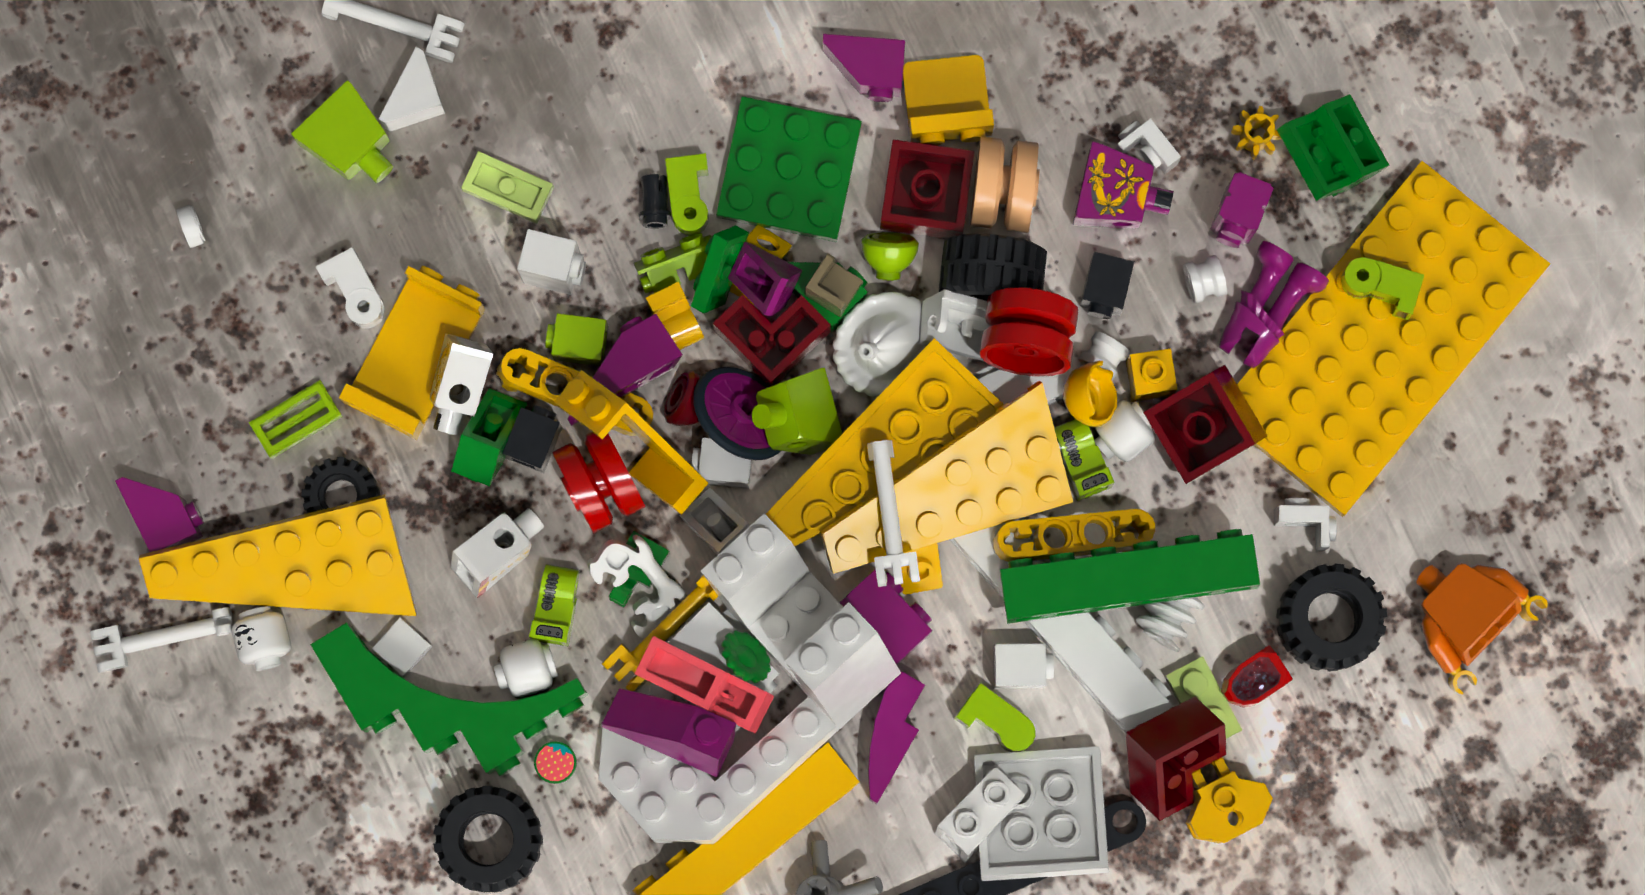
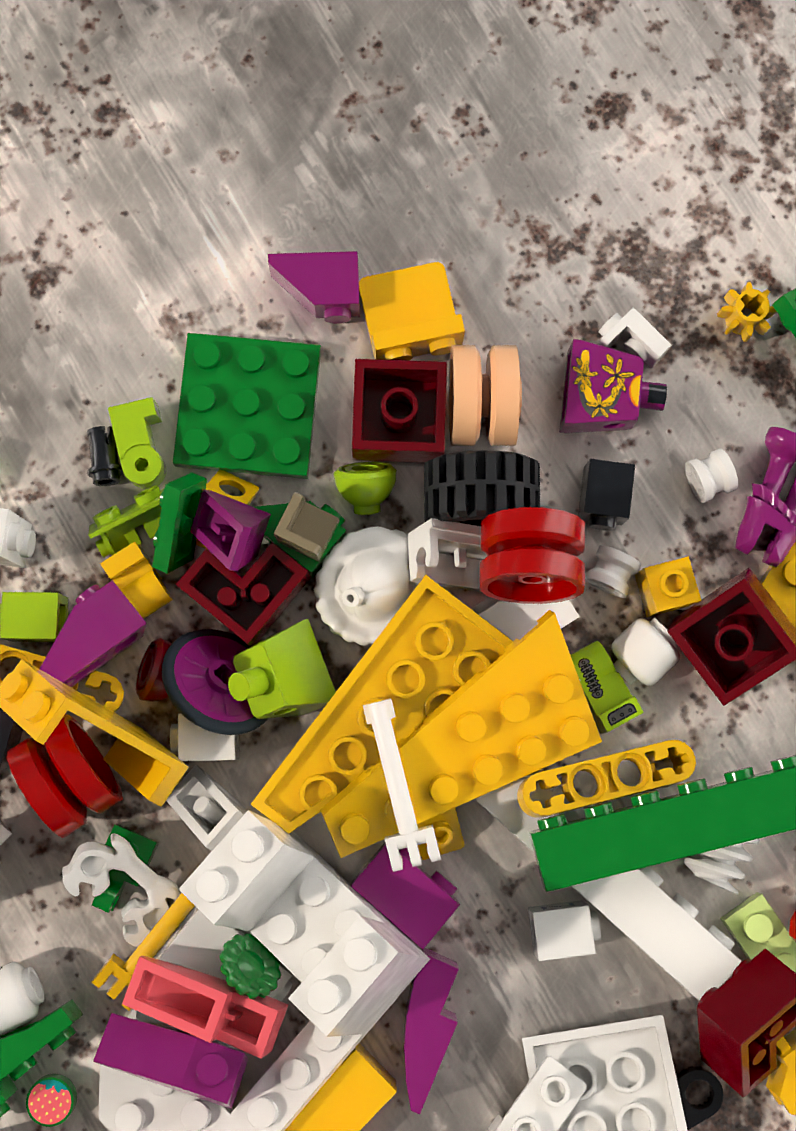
camera: 10 degrees left, 0 degrees up
lime leg [529,564,579,647] -> none
lime leg [954,683,1036,752] -> none
yellow hair [1063,360,1117,427] -> none
magenta brick [1210,172,1274,248] -> none

